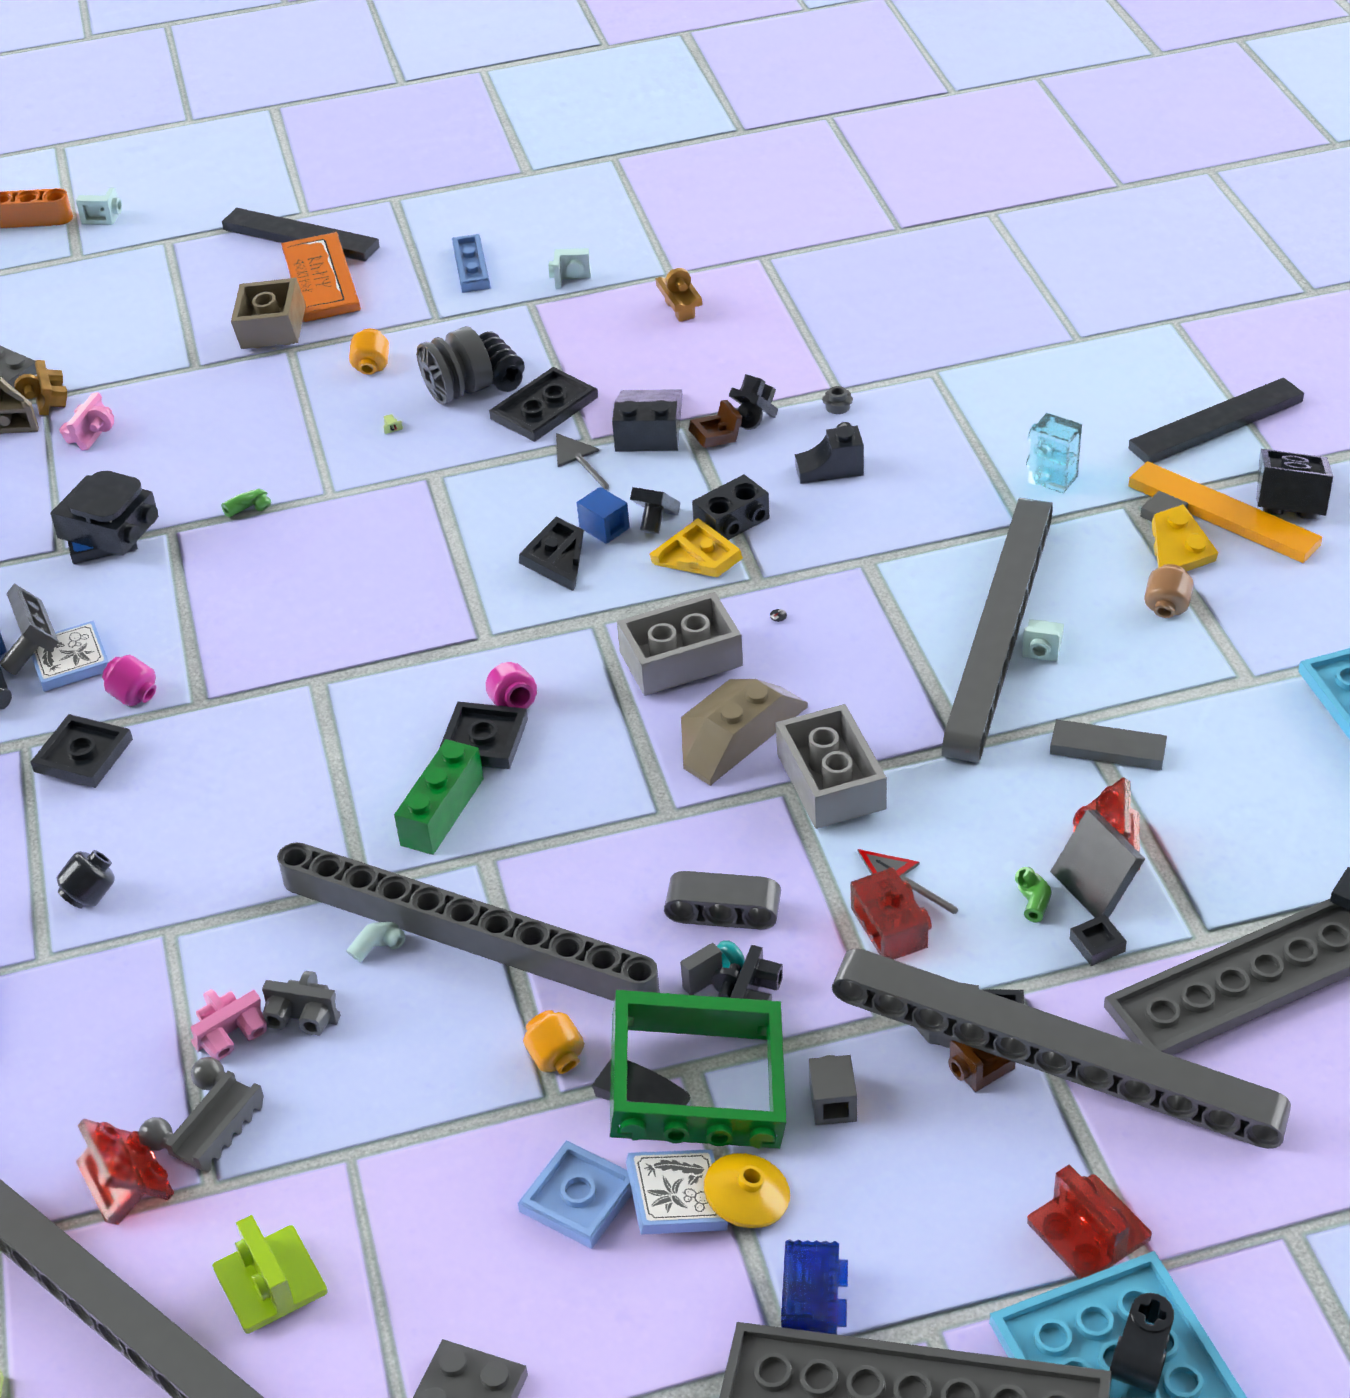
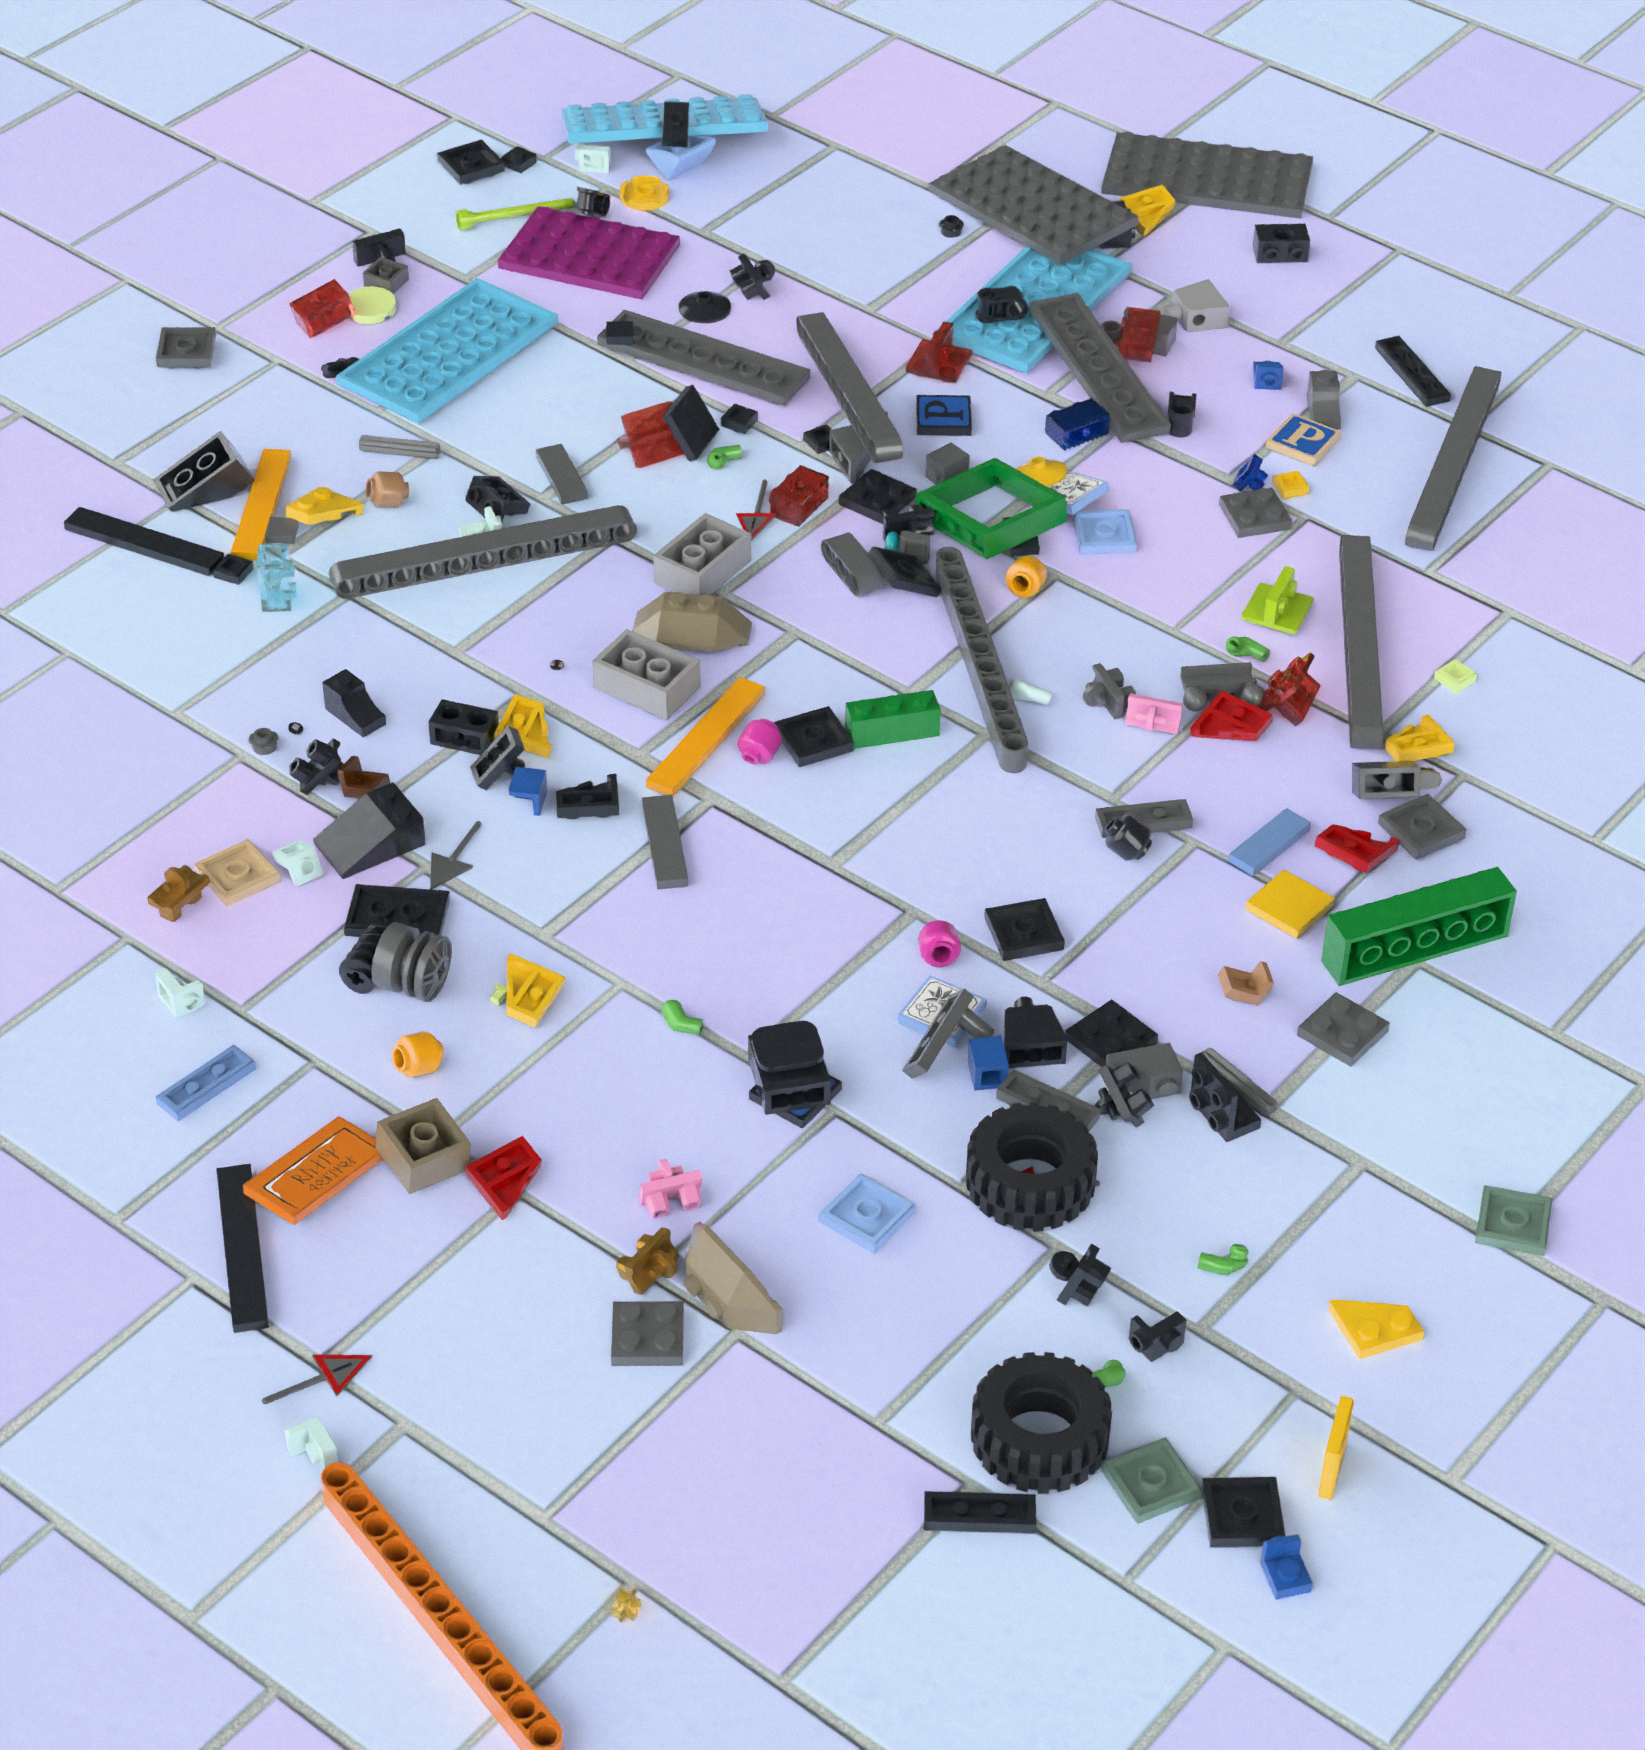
camera: 130 degrees left, 0 degrees up
none -> tan tile [194,839,281,907]
none -> black tile [213,554,254,585]
none -> piece [262,1355,373,1405]
none -> light aqua bracket [272,840,323,886]
none -> axle [359,435,440,459]
none -> black bracket [465,475,531,521]
none -> red wing [465,1135,542,1220]
none -> yellow wing [506,953,566,1028]
none -> dark grey tile [642,795,688,889]
none -> light orange tile [646,677,765,796]
none -> black plate [839,468,917,524]
none -> black tile [868,547,941,597]
none -> tile [916,395,972,436]
none -> dark grey plate [1095,799,1193,838]
none -> red wing [1190,690,1273,741]
none -> bright green arm [1226,636,1270,662]

